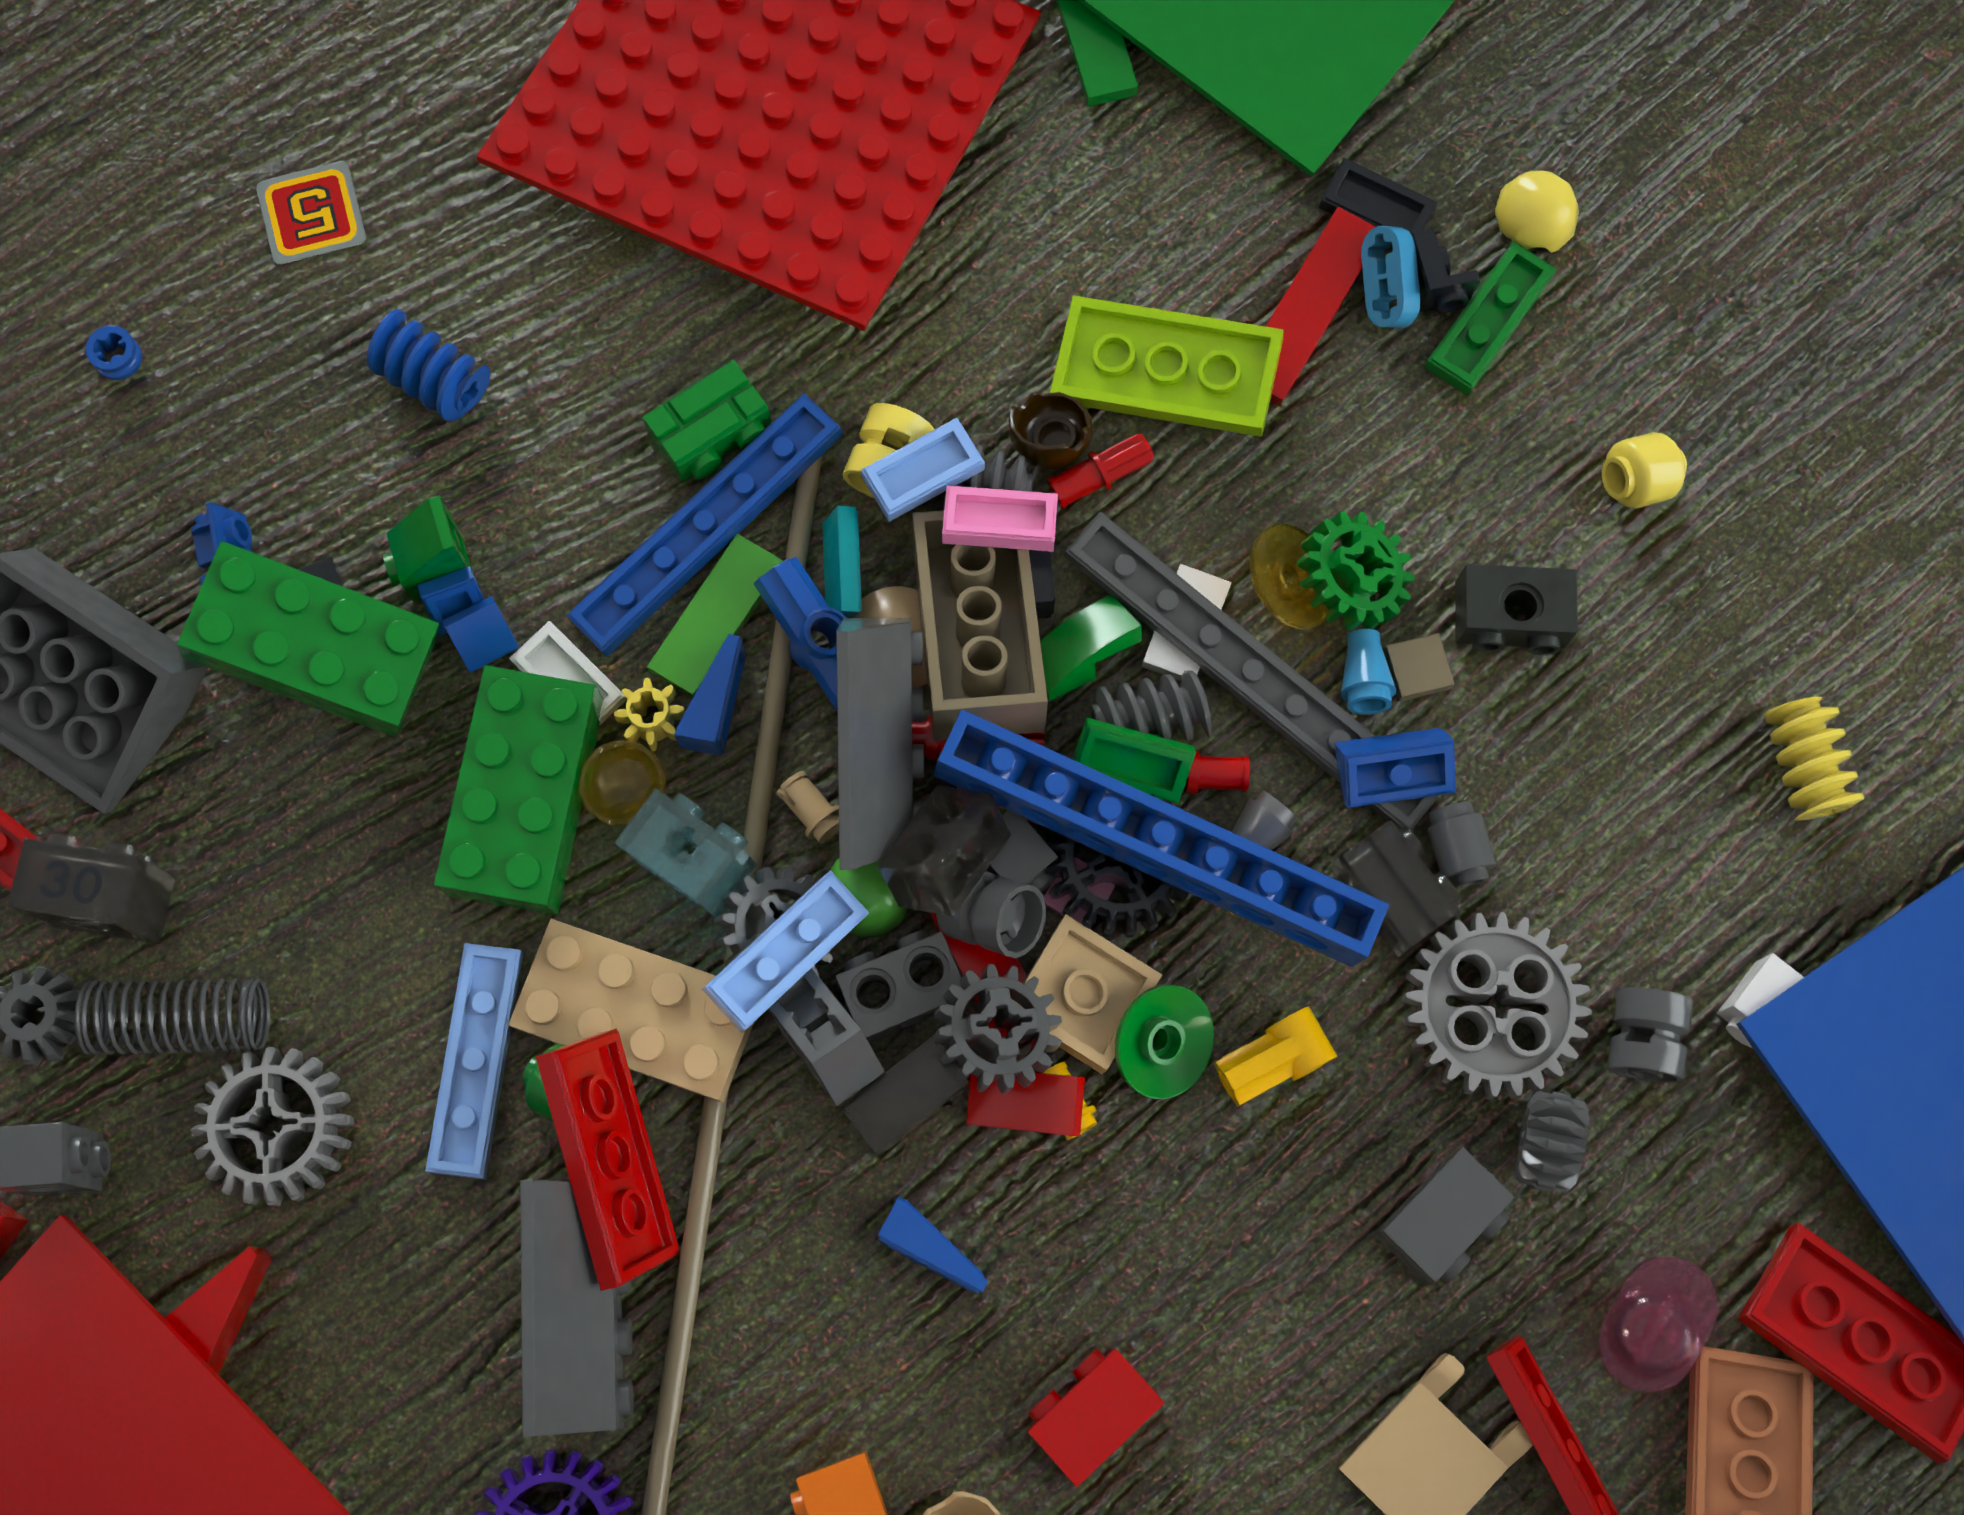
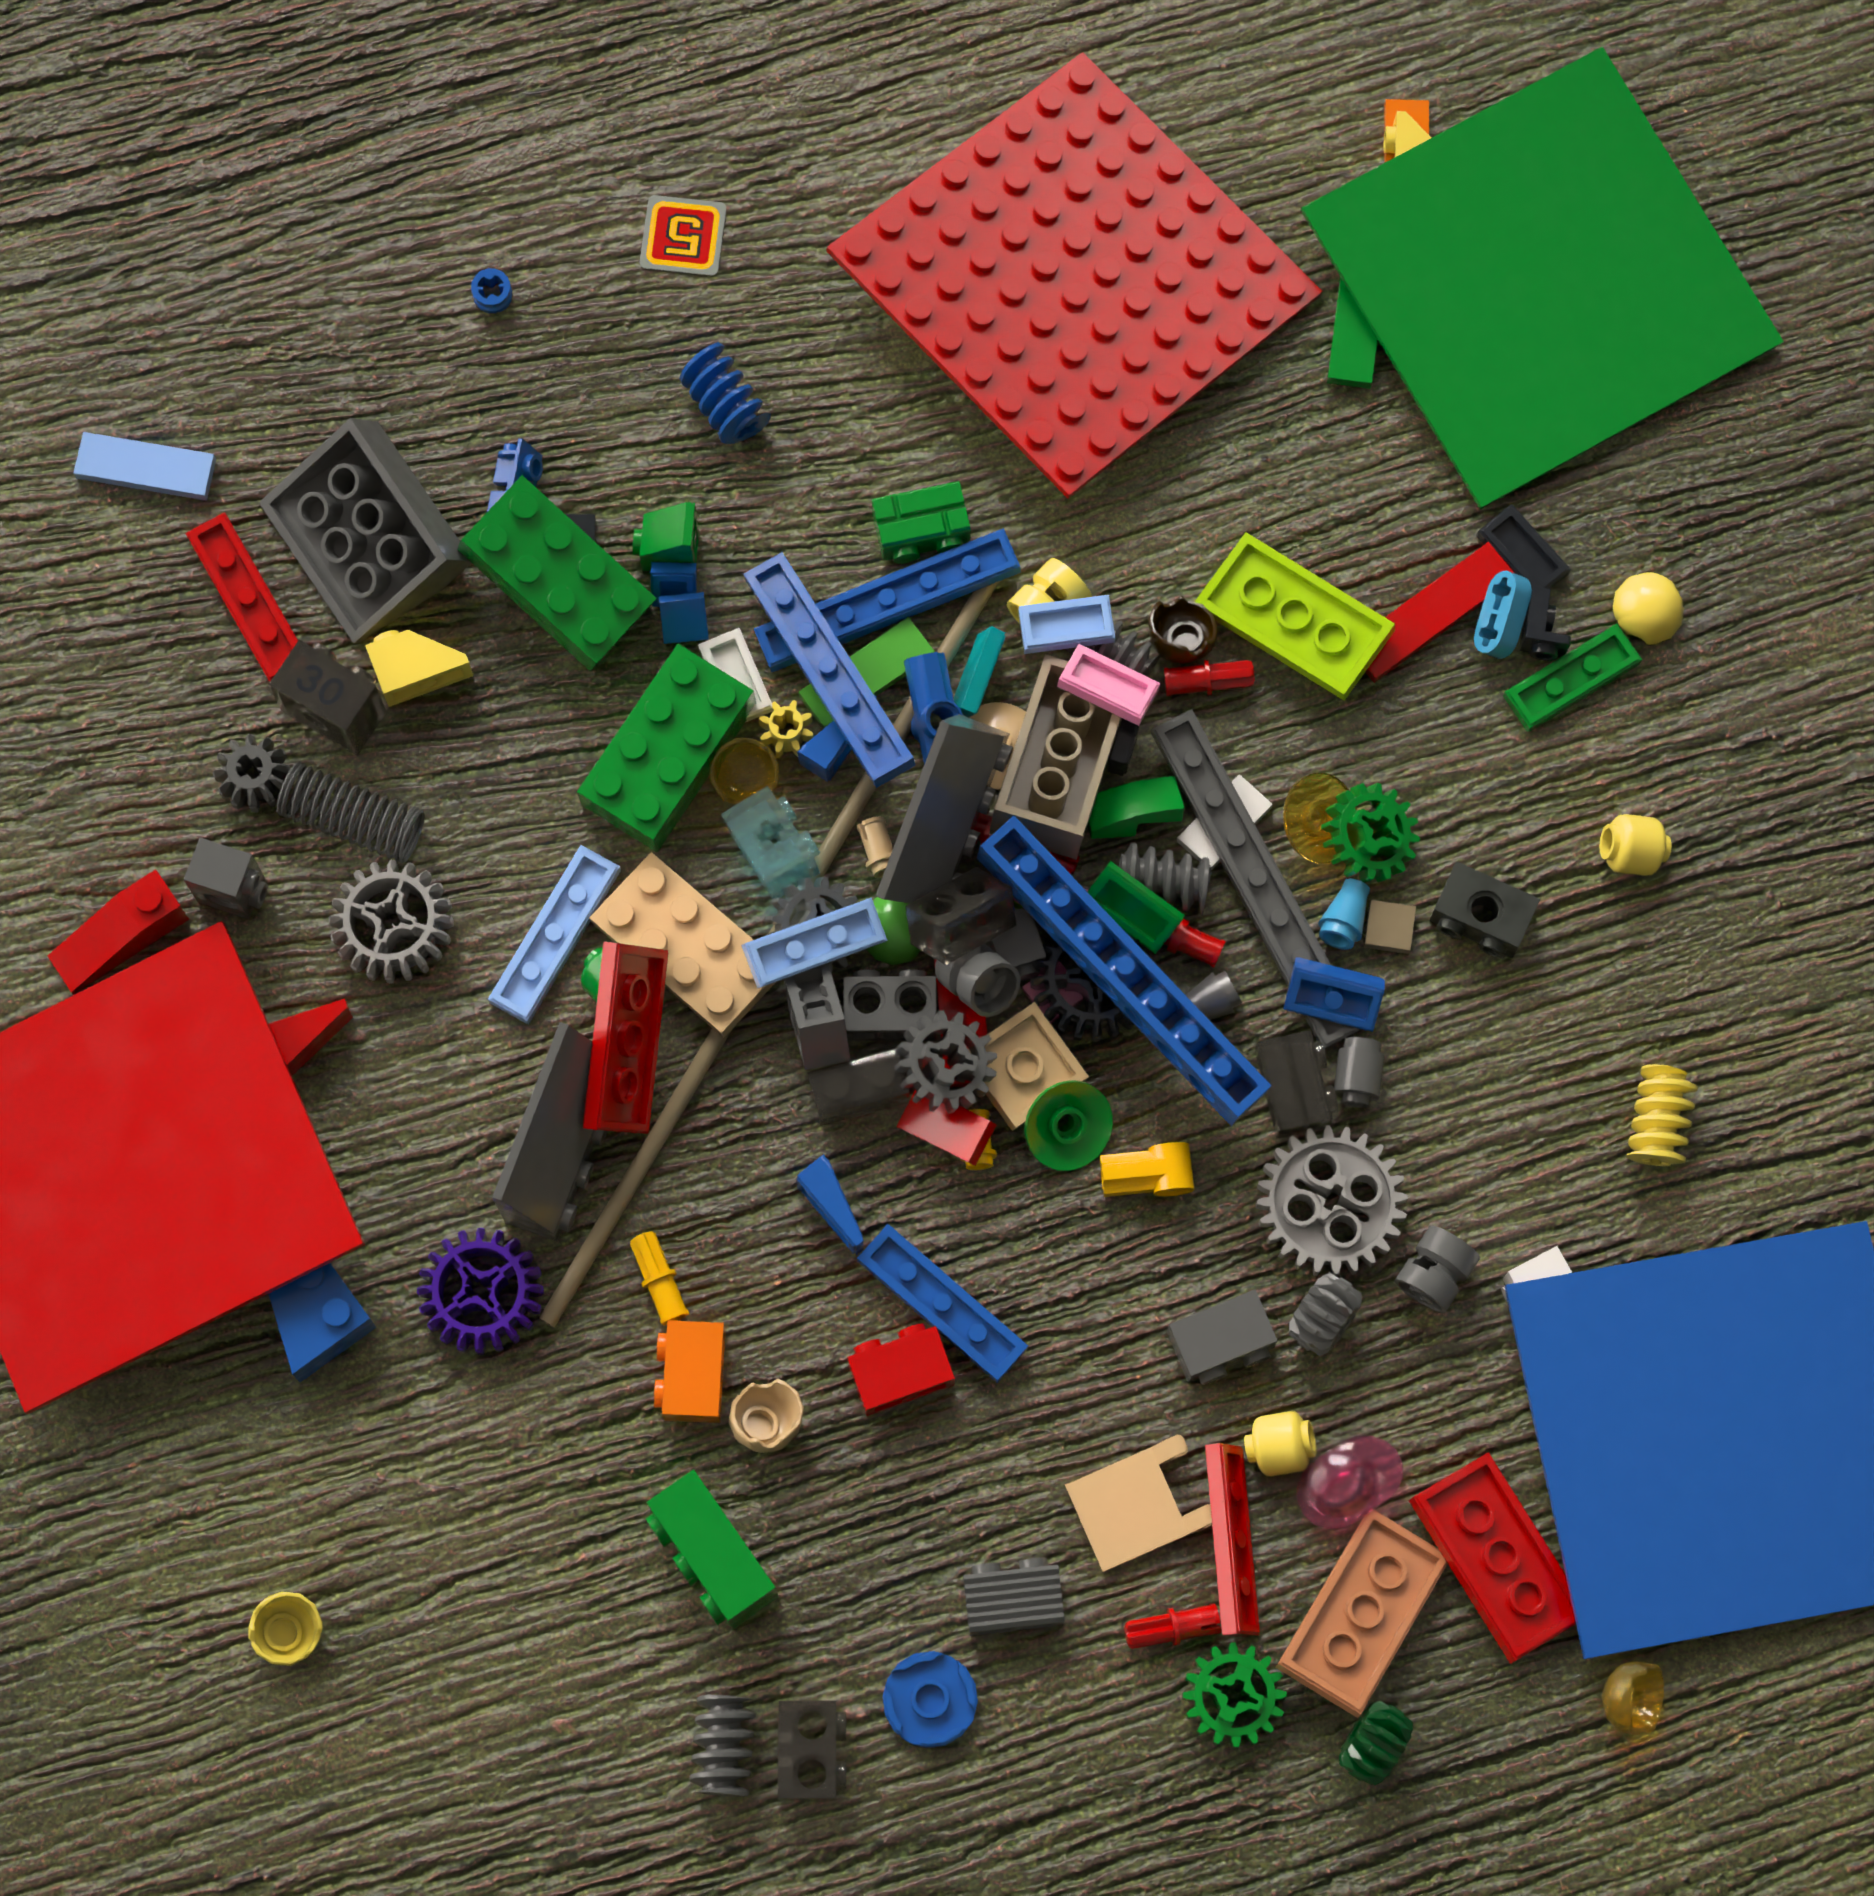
camera: 25 degrees right, 0 degrees up
none -> light yellow slope [365,630,473,707]
none -> yellow axle [630,1231,689,1325]
none -> plate [743,552,916,788]
none -> blue plate [857,1224,1028,1383]
none -> light yellow head [1244,1411,1317,1476]

